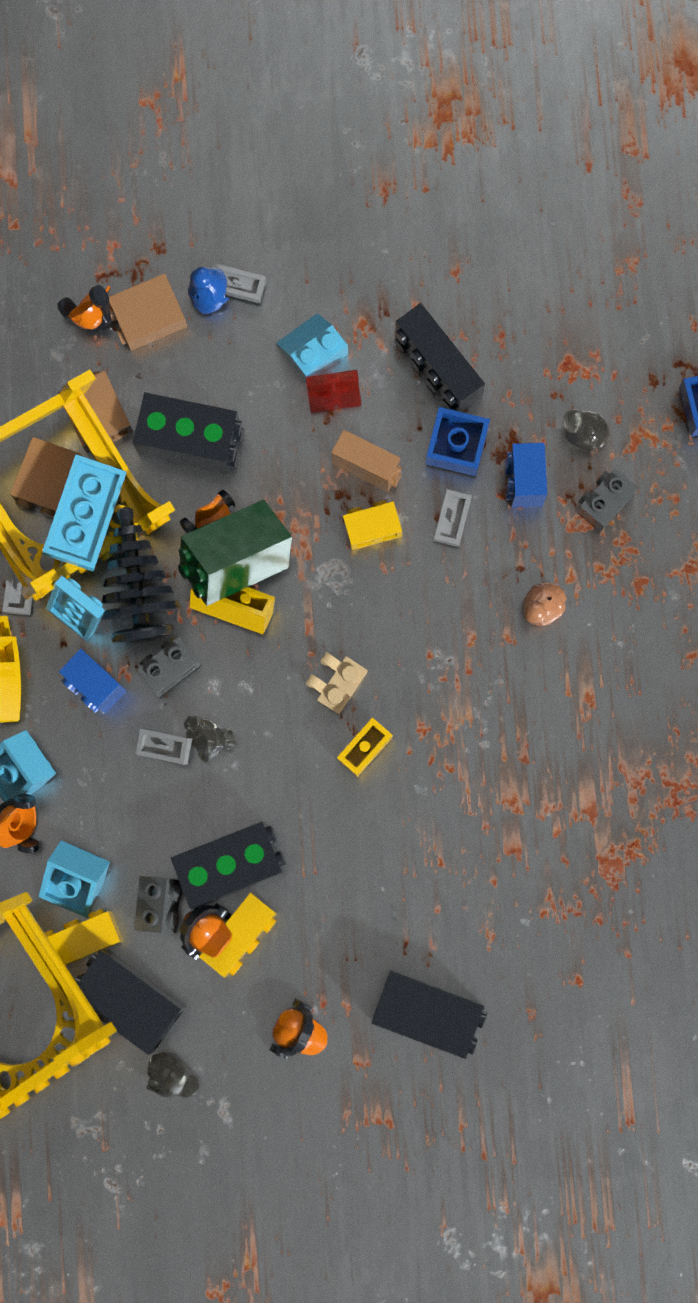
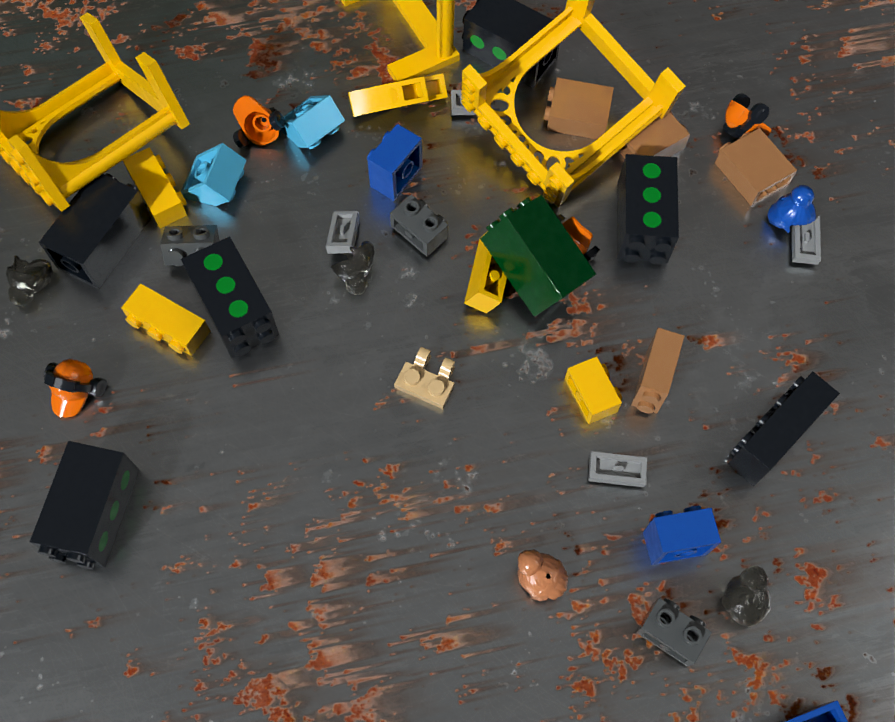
camera: 75 degrees right, 15 degrees down
medium azure plate [42,455,127,571] -> none
medium azure plate [46,576,105,641] -> none
black plant [101,507,181,643] -> none
cap [179,903,232,960] -> none
medium azure slope [276,313,348,384] -> none
clear red panel [306,370,362,414] -> none
yellow brick [337,717,393,778] -> none
blue brick [426,407,490,476] -> none

